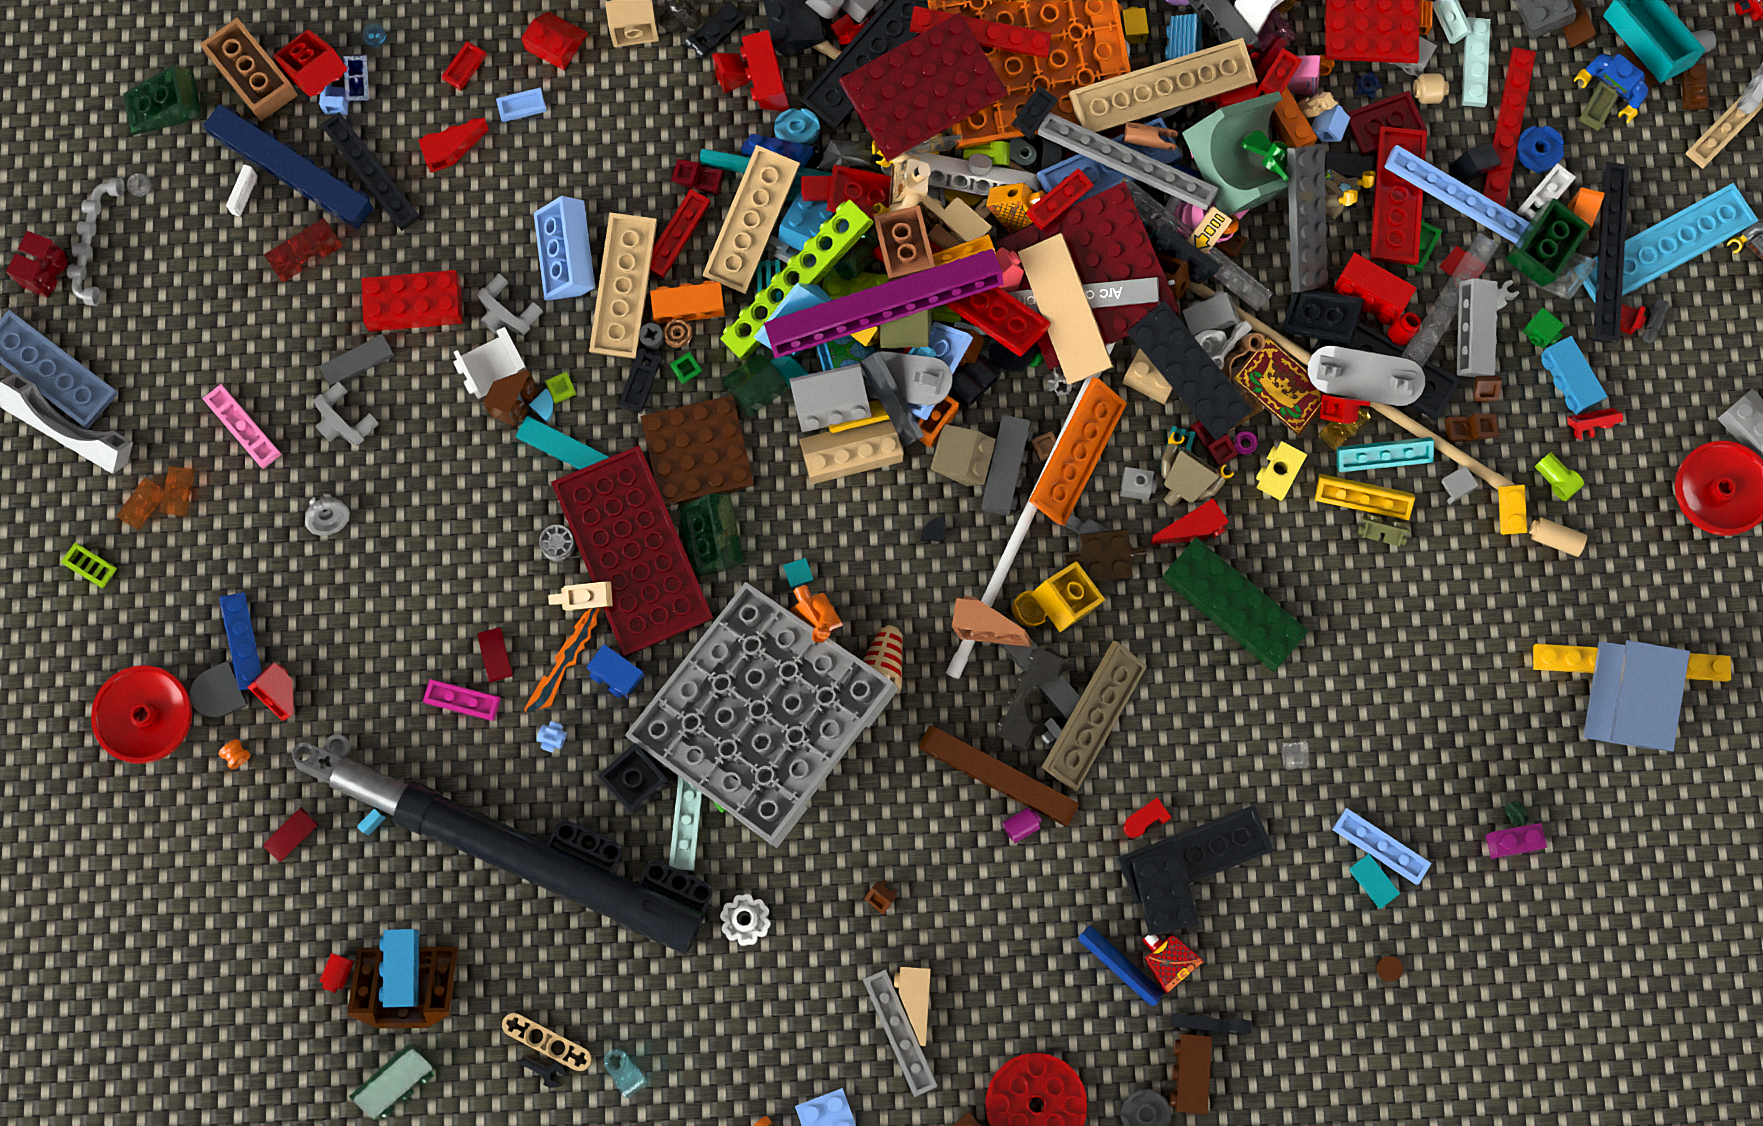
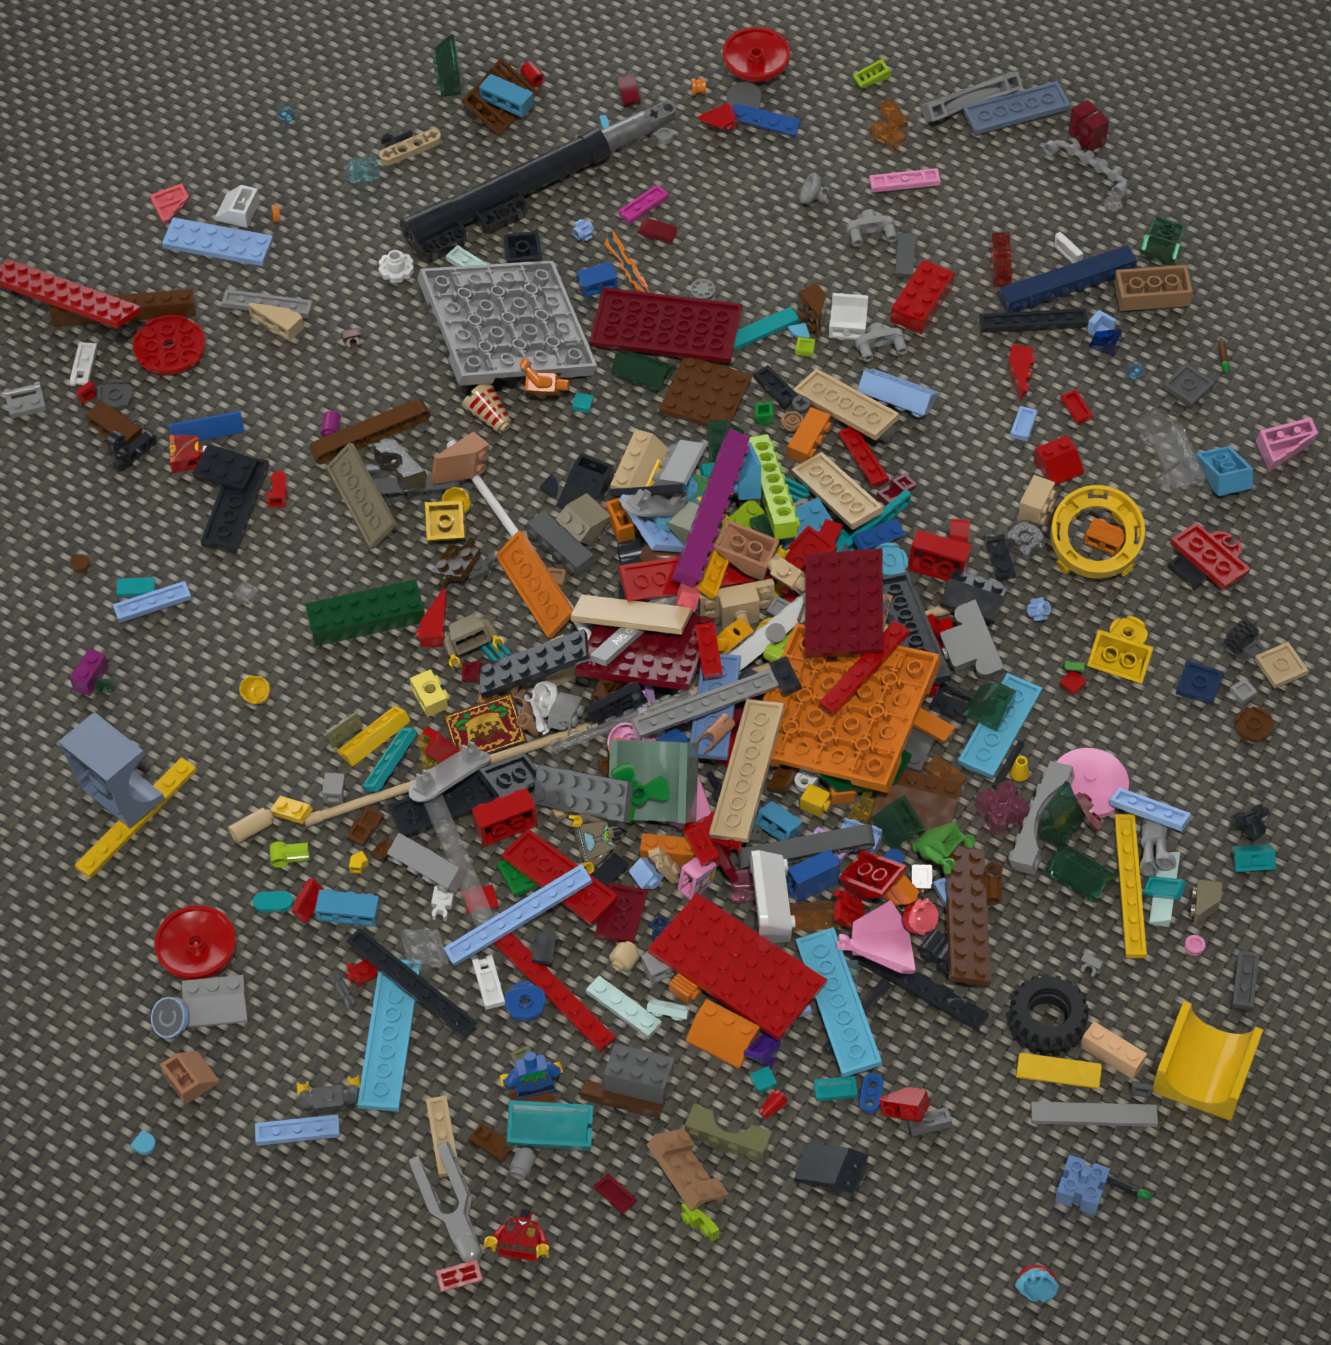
camera: 125 degrees right, 20 degrees down
red brick [272,29,348,97] -> none
hinge [548,582,613,610] -> none
light grey brick [1120,467,1157,500] -> none
tan tile [1186,206,1233,254] -> none
magenta plate [1234,431,1258,455] -> none
red brick [1388,312,1421,346] -> none
dark green brick [1506,198,1591,287] -> none
green brick [1522,308,1565,349] -> none
orange slope [1567,187,1604,236] -> none
none -> yellow hair [239,675,271,705]
none -> teal tile [253,891,293,913]
none -> yellow piece [349,851,369,874]
none -> black slope [557,453,614,509]

